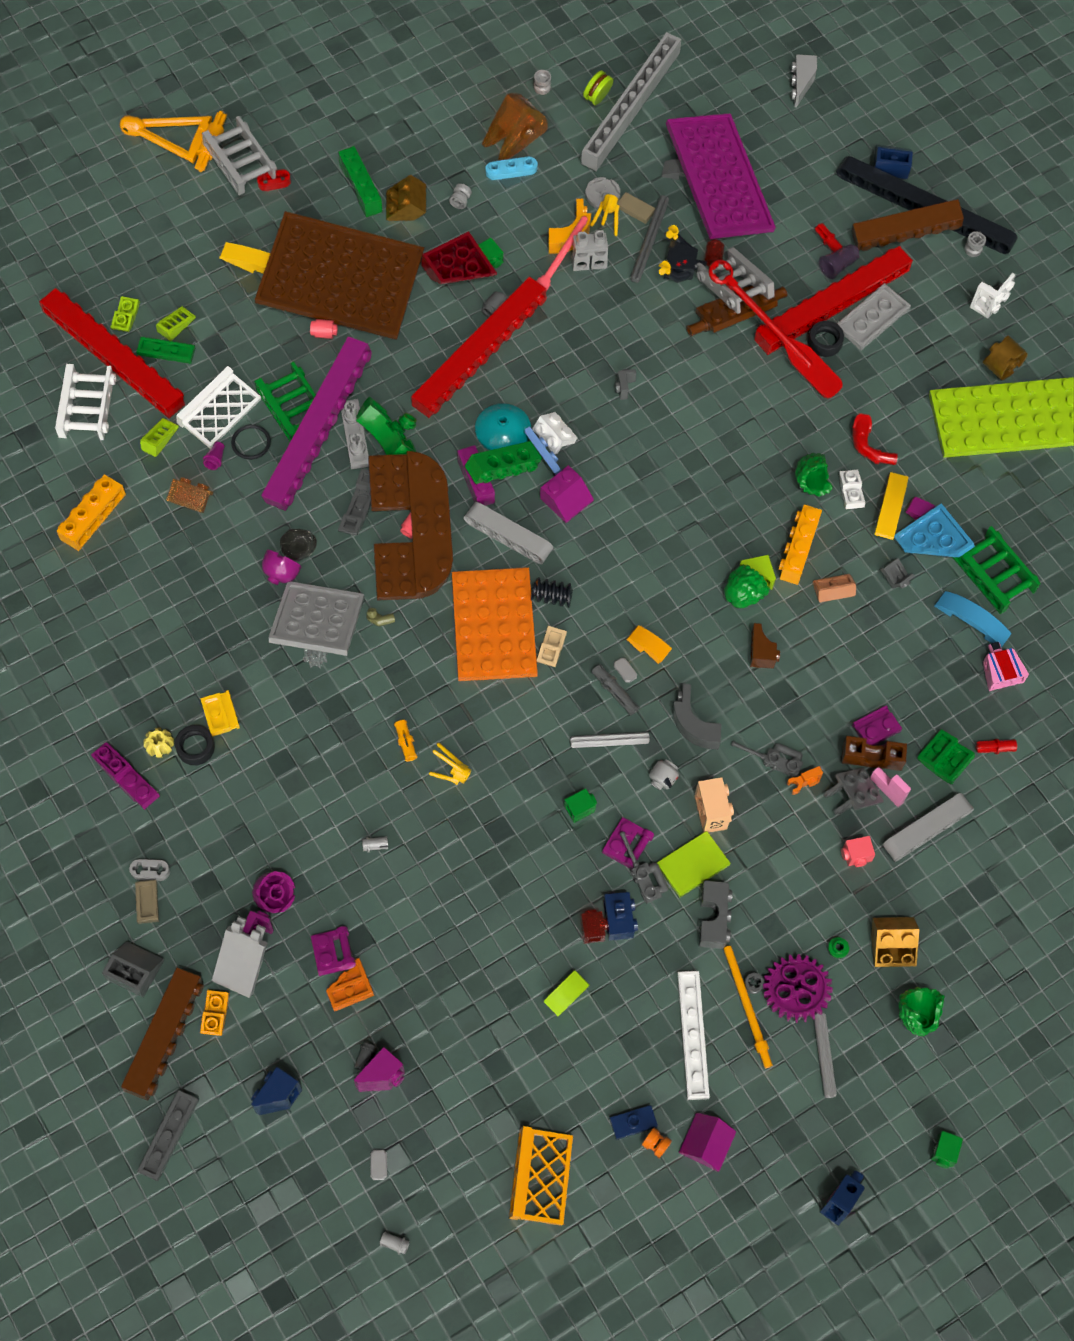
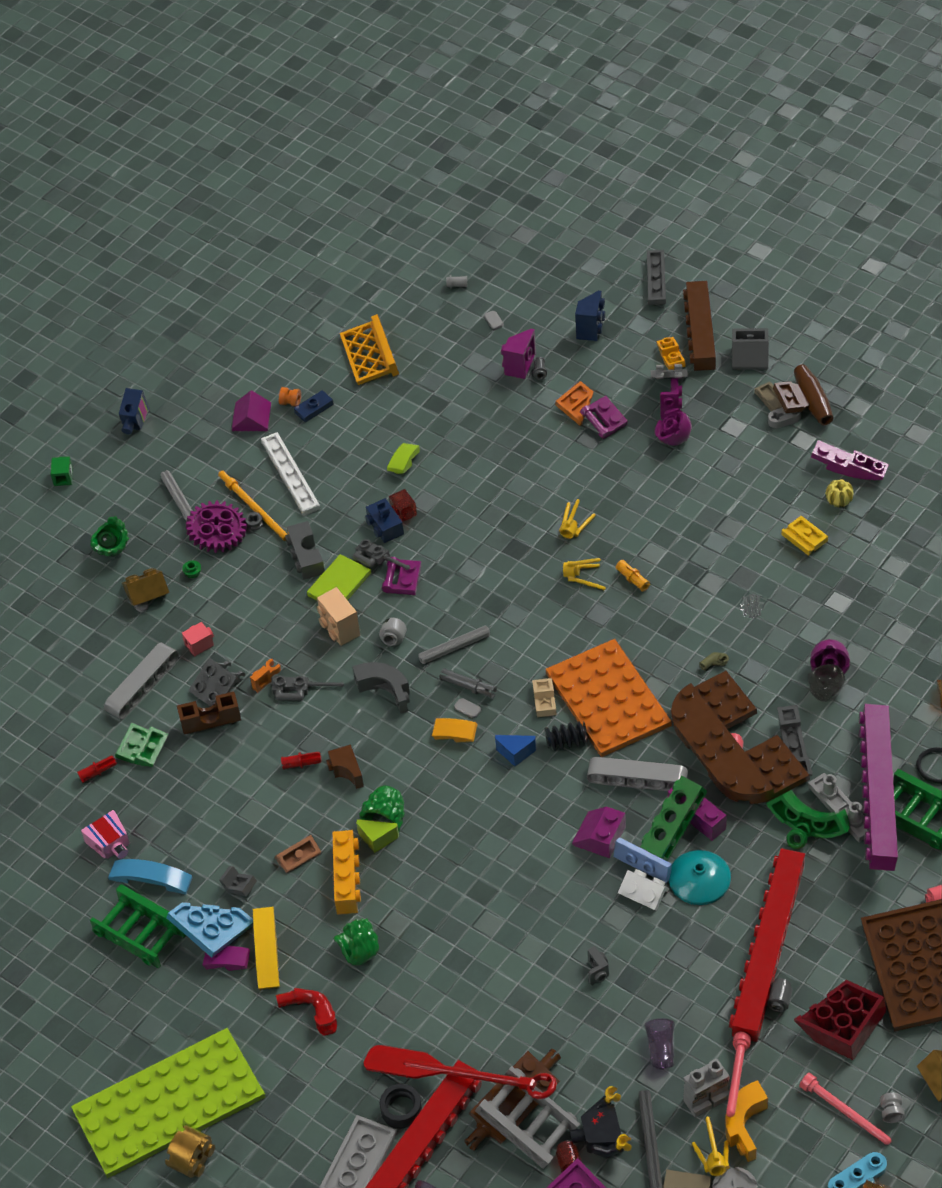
camera: 165 degrees right, 15 degrees down
black tyre [175,725,215,766] -> none
light grey plate [269,582,364,656] -> none
light grey pin [362,836,388,853] -> none
green brick [478,238,503,268] -> none
green brick [564,789,597,823] -> none
white slope [839,470,865,509] -> none
magenta plate [852,705,902,746] -> none
bright pink tile [870,767,911,807] -> none
none -> red axle [281,752,322,770]
none -> blue slope [495,735,536,766]
none -> yellow plant [559,499,596,539]
none -> clear purple plant [644,1018,675,1070]
none -> reddish brown plate [773,364,834,426]
none -> coral piece [799,1072,891,1145]

